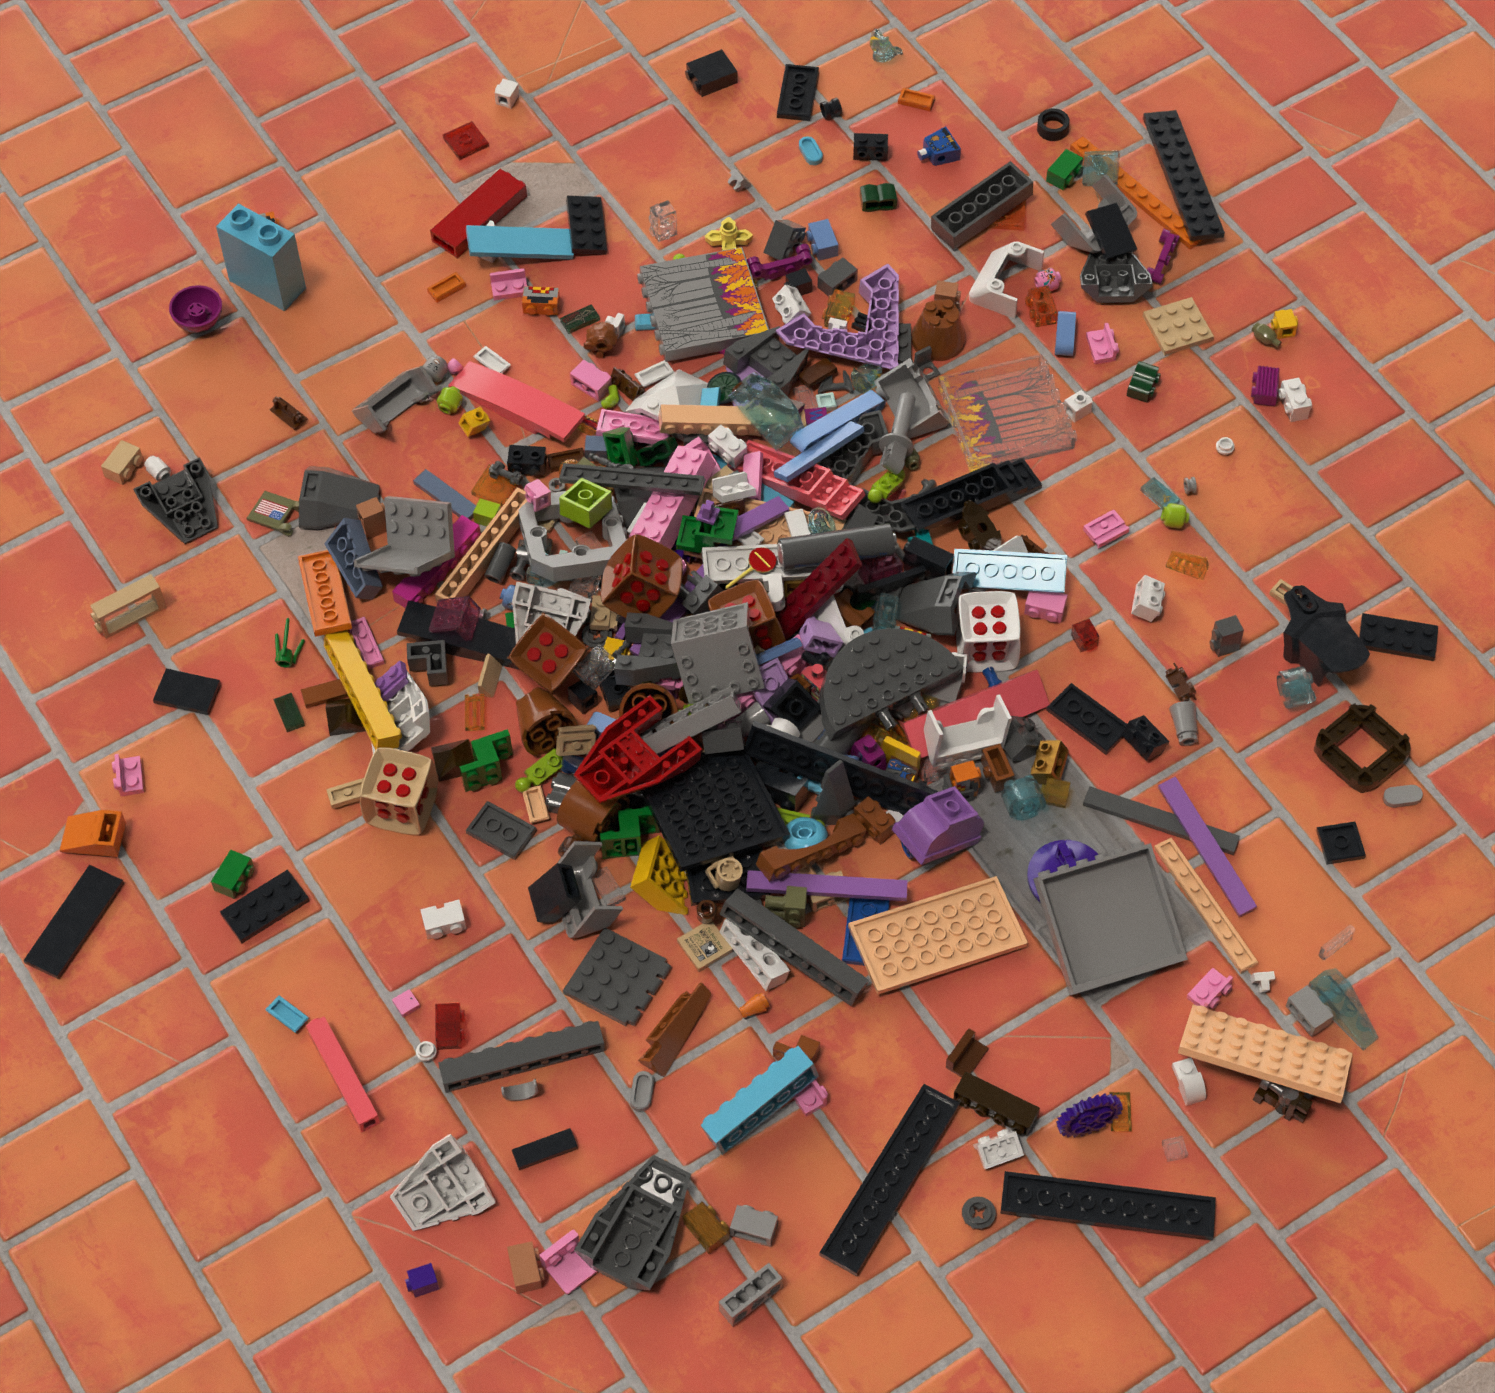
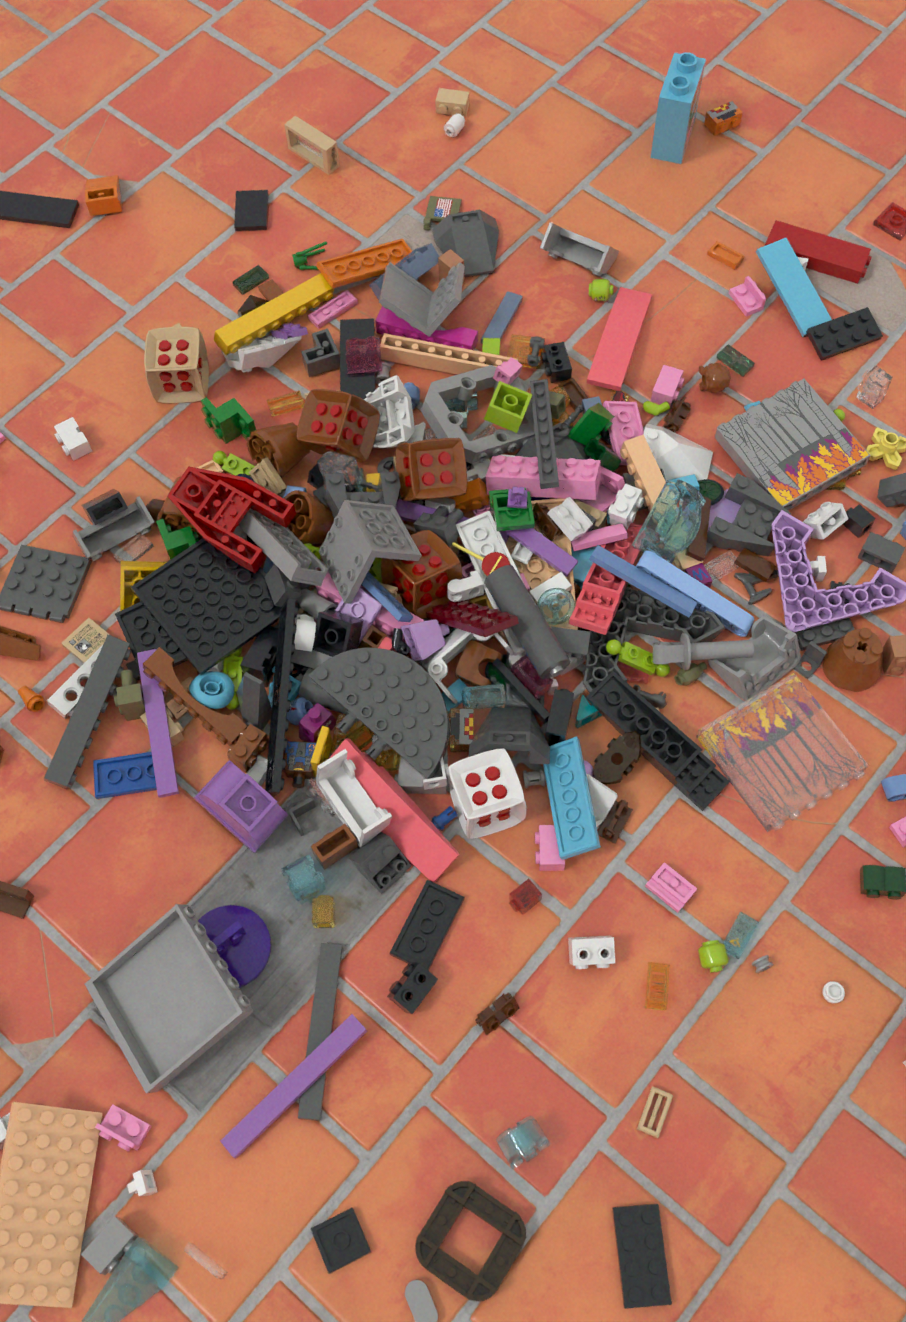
camera: 75 degrees right, 5 degrees up
bright pink bracket [112,754,144,796] -> none
dark grey wedge [133,457,218,544] -> none
magenta piece [169,285,222,333] -> none
green brick [211,849,254,899] -> none
black plate [220,869,309,944] -> none
reddish brown hinge [270,397,308,430] -> none
light grey head [423,356,448,383] -> none
dark brown slope [431,739,474,782] -> none
bright pink hinge [447,358,463,374] -> none
yellow brick [458,406,490,437] -> none
dark grey tile [466,801,537,860] -> none
white tile [473,346,511,374] -> none
dark grey pin [484,542,516,584] -> none
brick [522,286,560,316] -> none
white tile [605,313,625,339] -> none
white tile [634,360,674,388] -> none
reddish brown brick [697,900,717,924] -> none
tan piece [705,856,743,891] -> none
magenta plate [747,244,813,281] -> none
light aqua tile [815,392,837,411] -> none
clear yellow brick [822,289,855,327] -> none
light nougat plate [848,876,1028,995] -> none
clear light blue hair [850,364,882,394] -> none
orange brick [950,760,981,798] -> none
pearl gold brick [1031,740,1069,784] -> none
white brick [1063,390,1093,423] -> none
light nougat tile [1154,838,1258,974] -> none
light grey plant [1169,701,1198,746] -> none
dark grey brick [1209,615,1244,657] -> none
black piece [1283,585,1370,687] -> none

